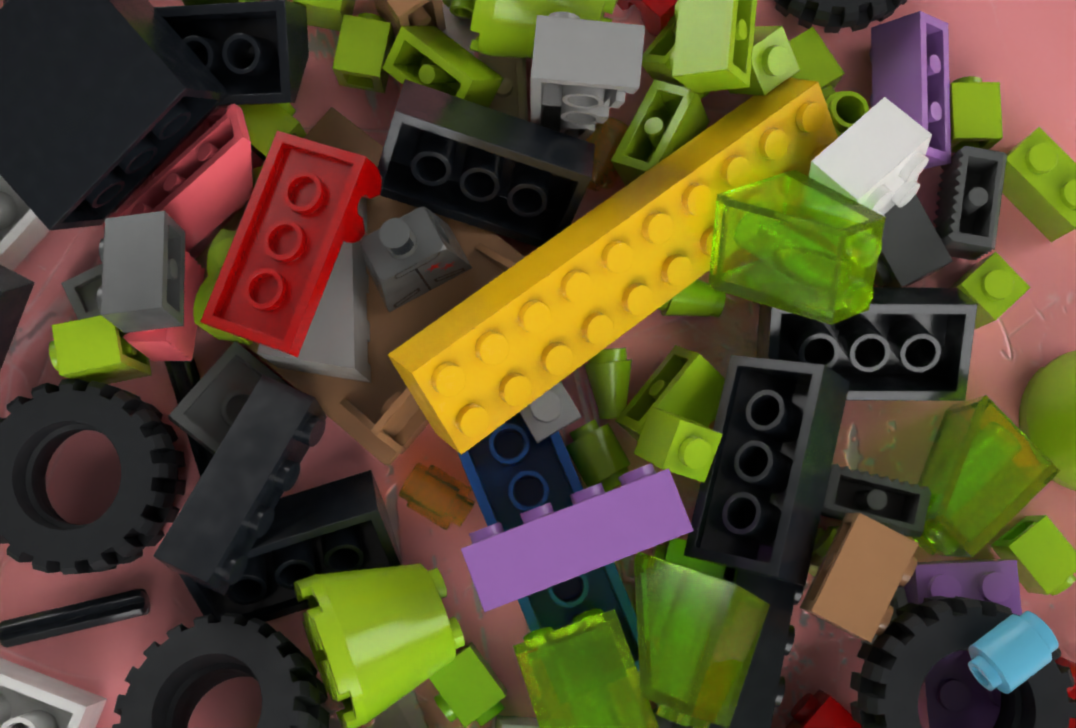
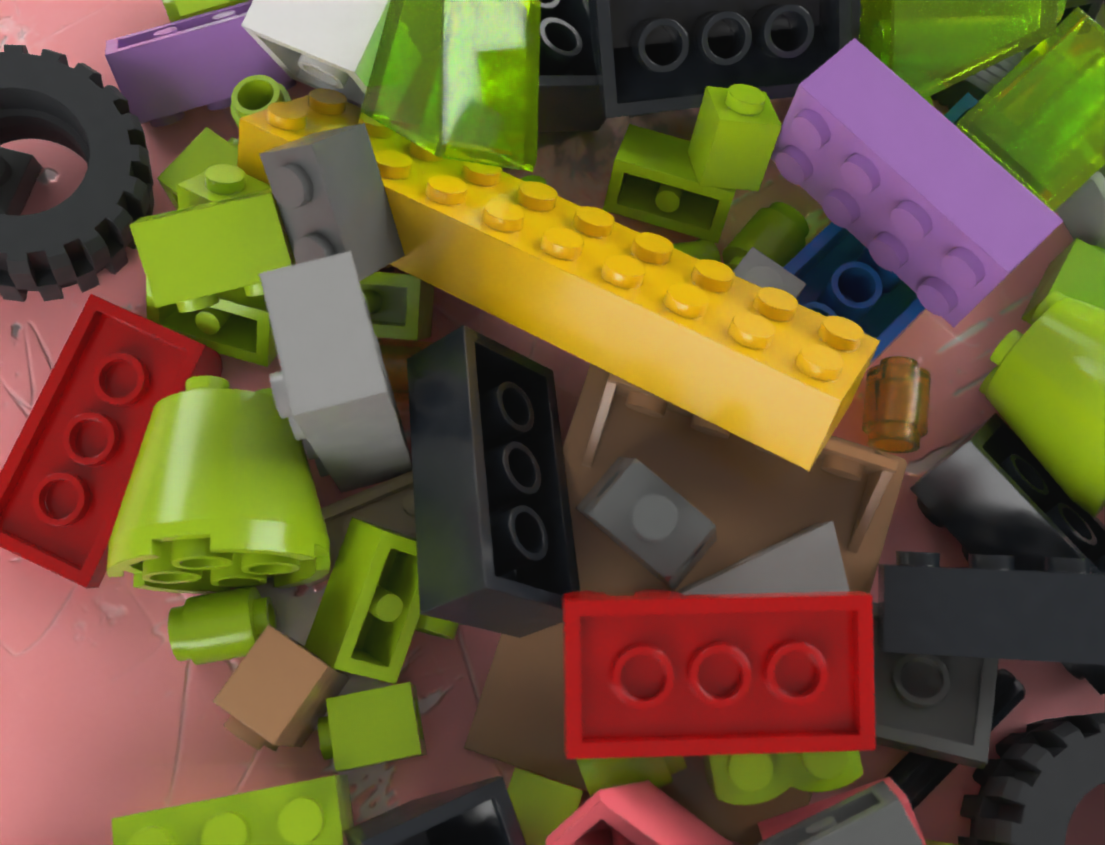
camera: 115 degrees left, 10 degrees down
none -> dark grey brick [260,123,405,281]

